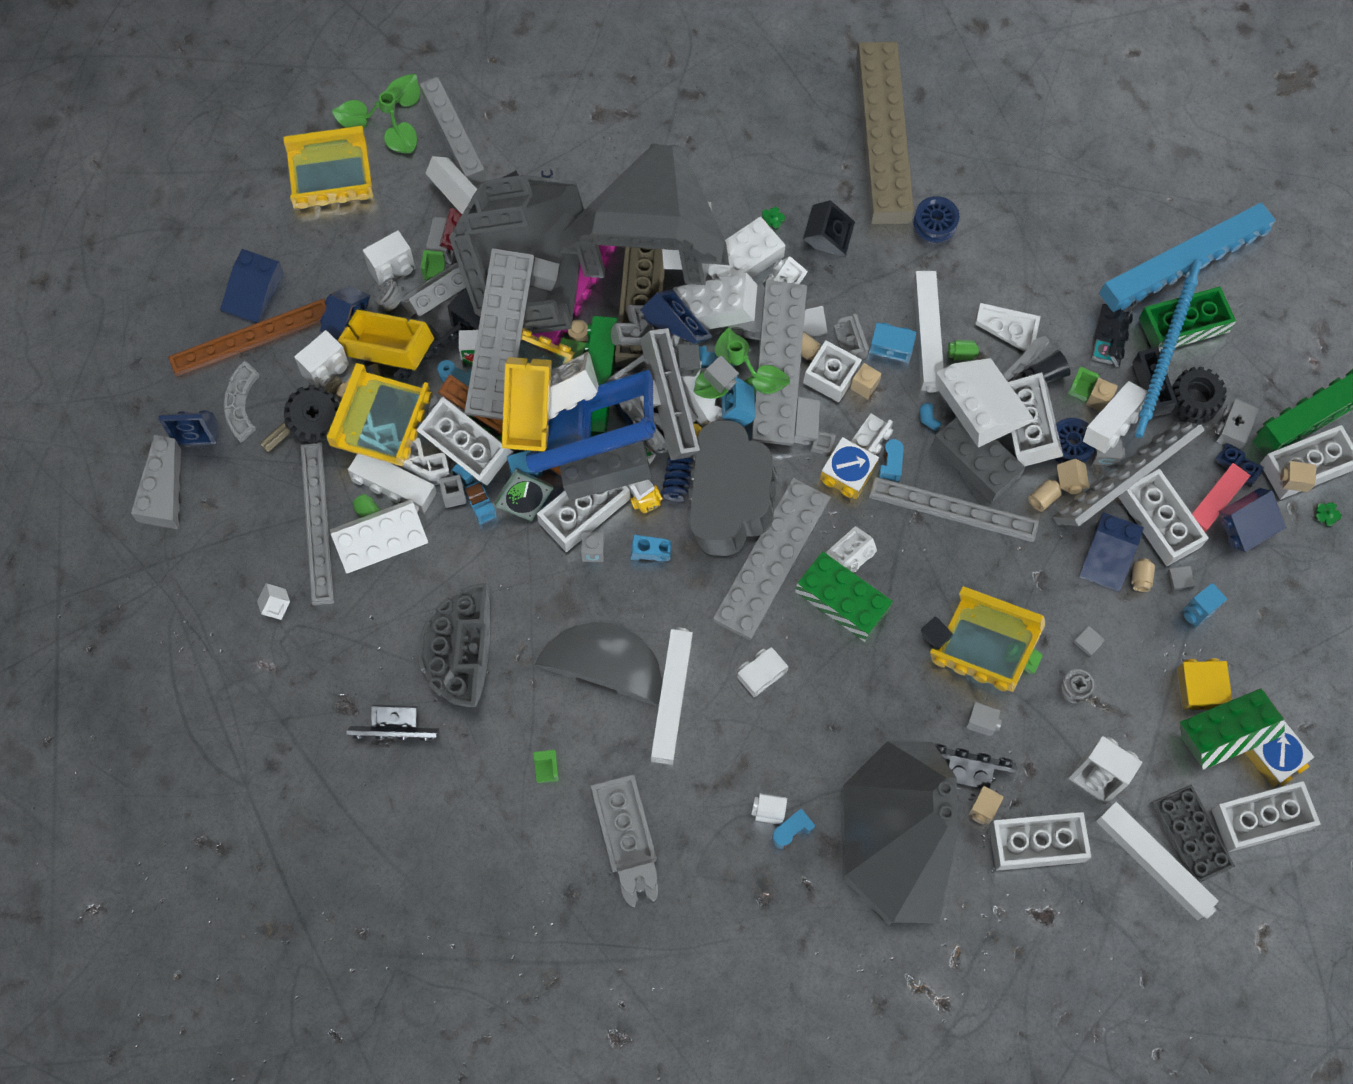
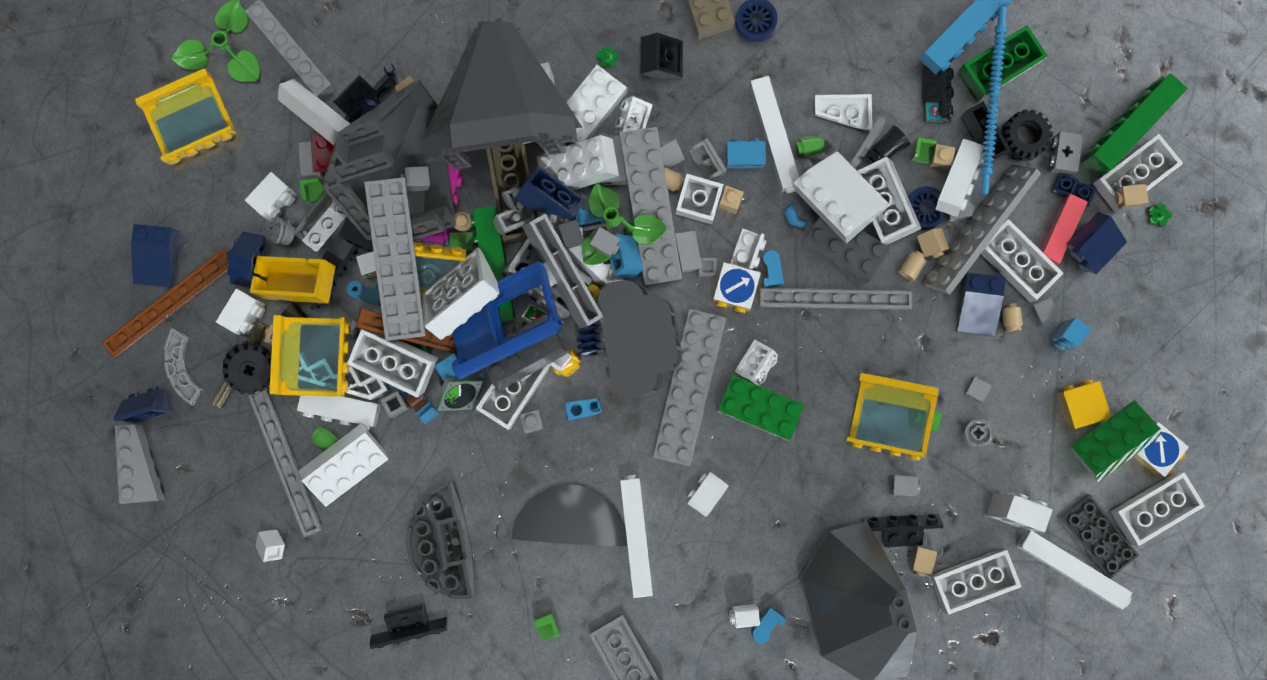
camera: 15 degrees left, 15 degrees up
yellow piece [502,357,552,451] -> none
black slope [921,616,954,650] -> none

